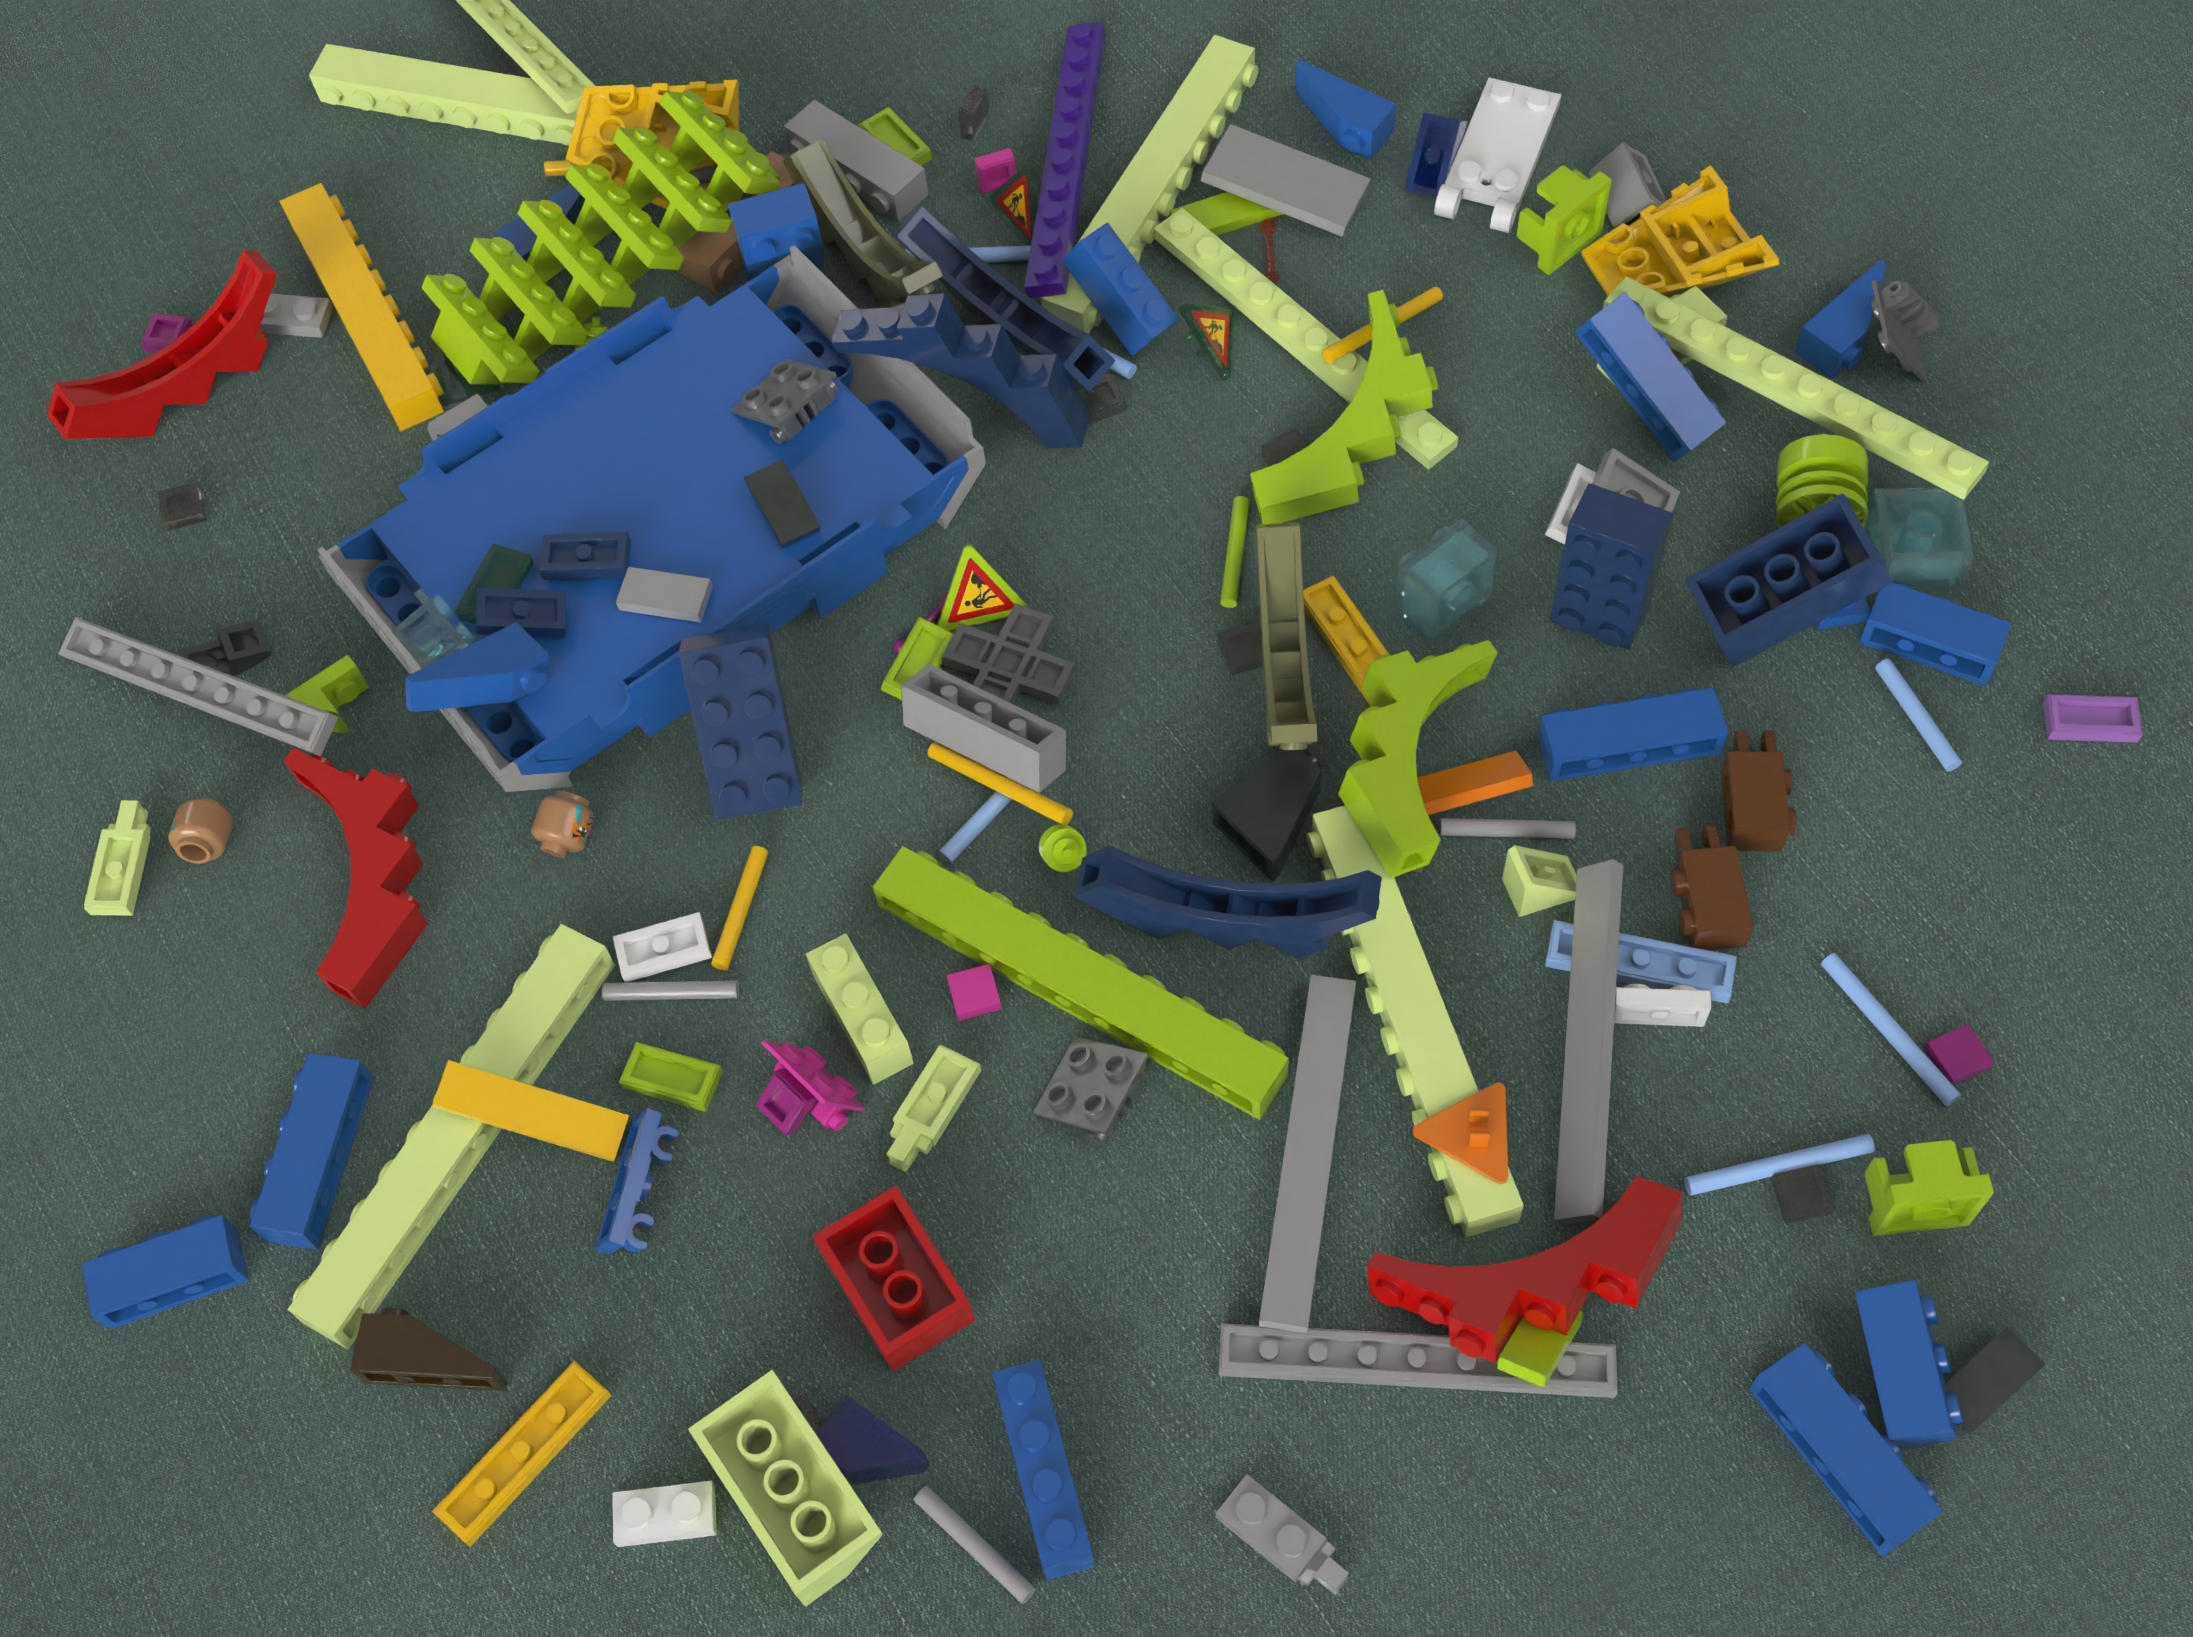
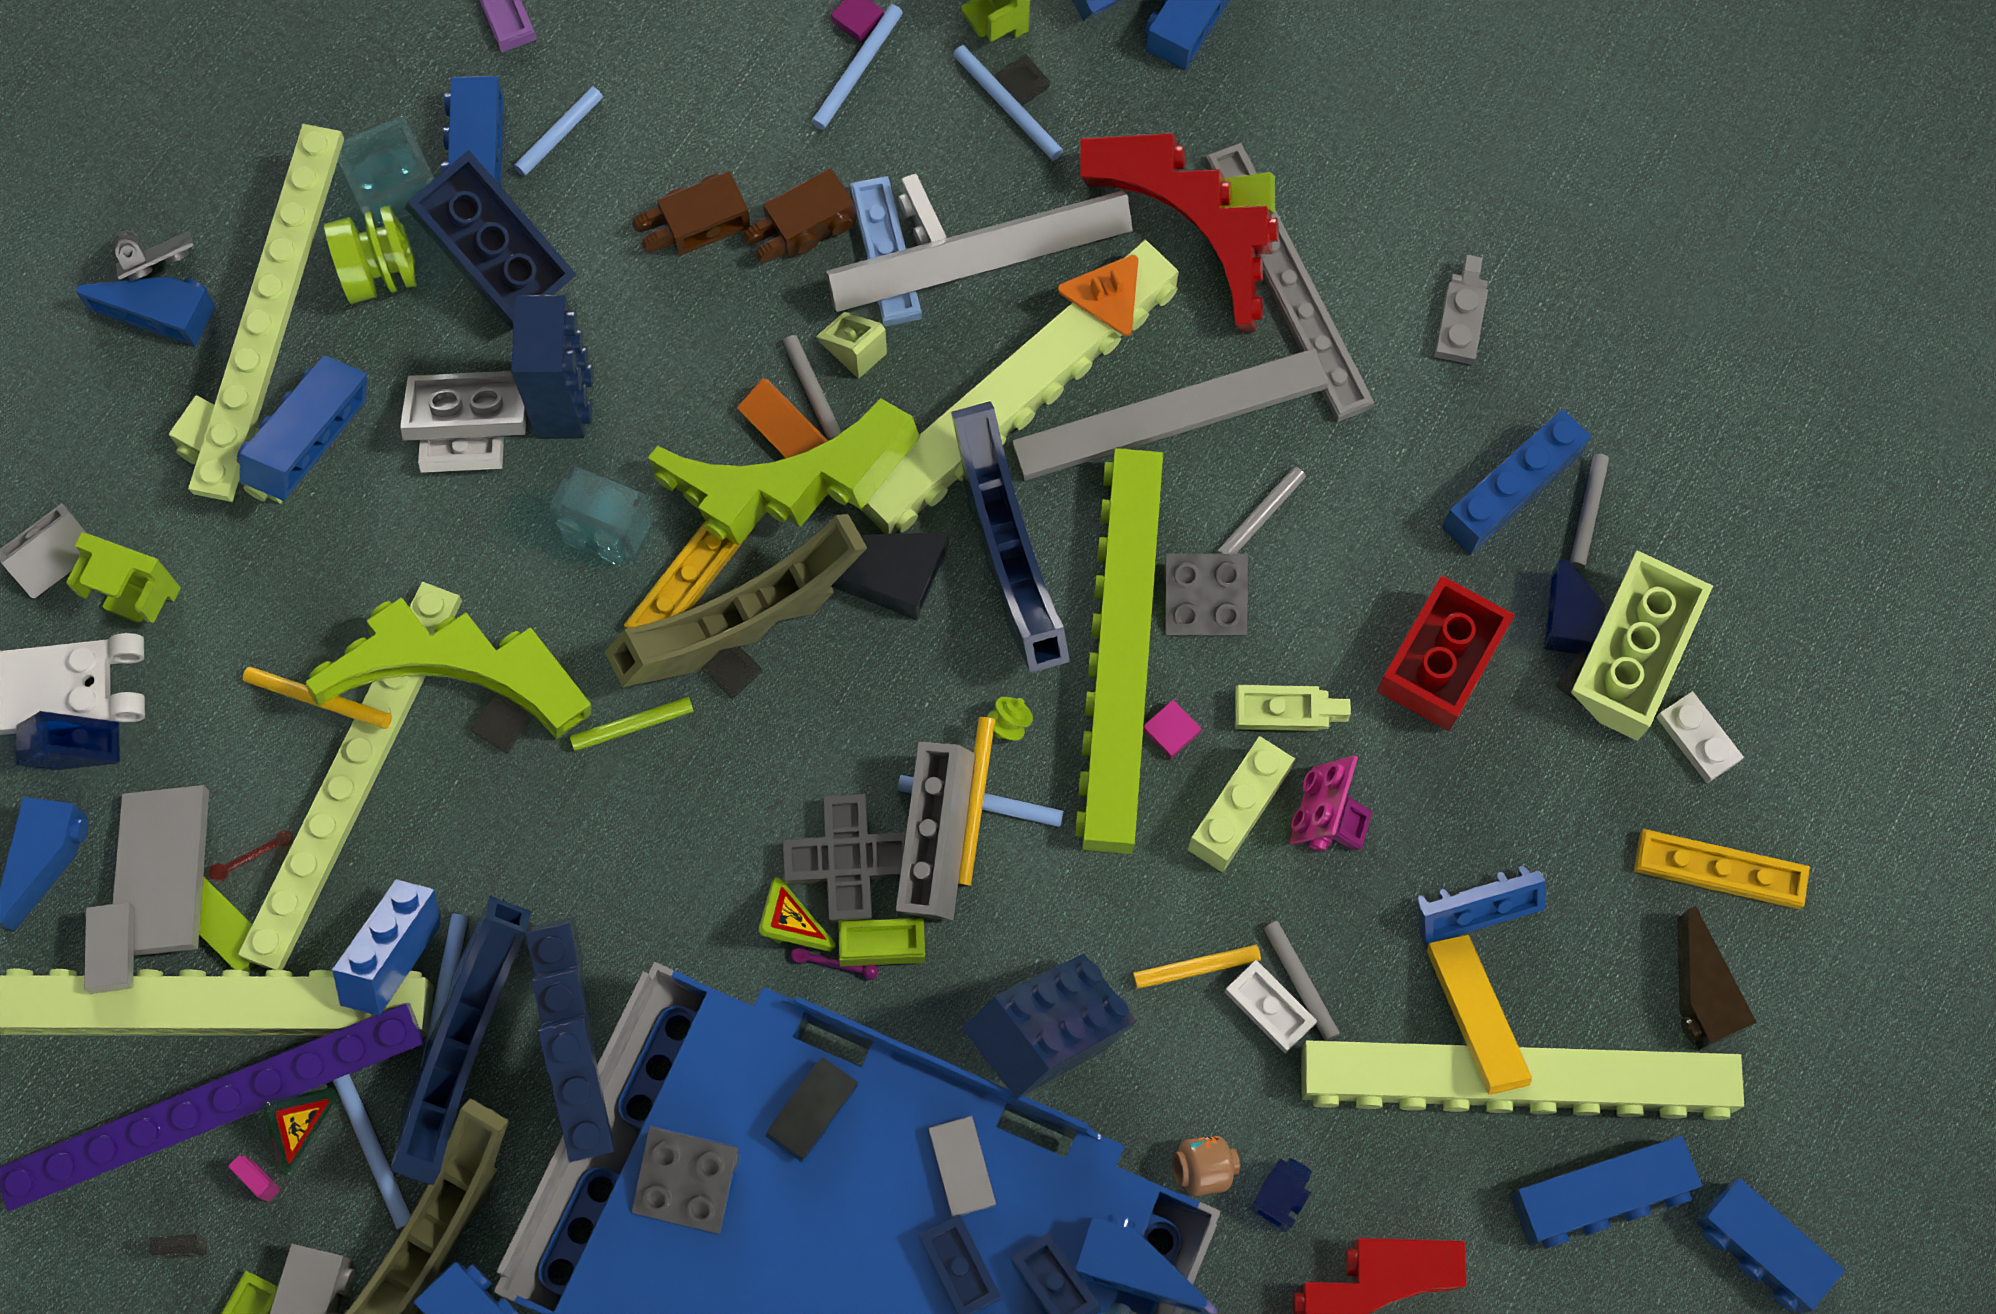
camera: 125 degrees left, 10 degrees up
lime tile [619,1042,723,1112] -> none
piece [1179,304,1234,381] -> none
blue brick [1537,687,1728,782] -> none
yellow wedge [1581,165,1779,297] -> none
none -> light grey tile [84,902,134,994]
none -> light grey bar [1217,467,1306,554]
none -> clear blue brick [1249,1158,1312,1232]

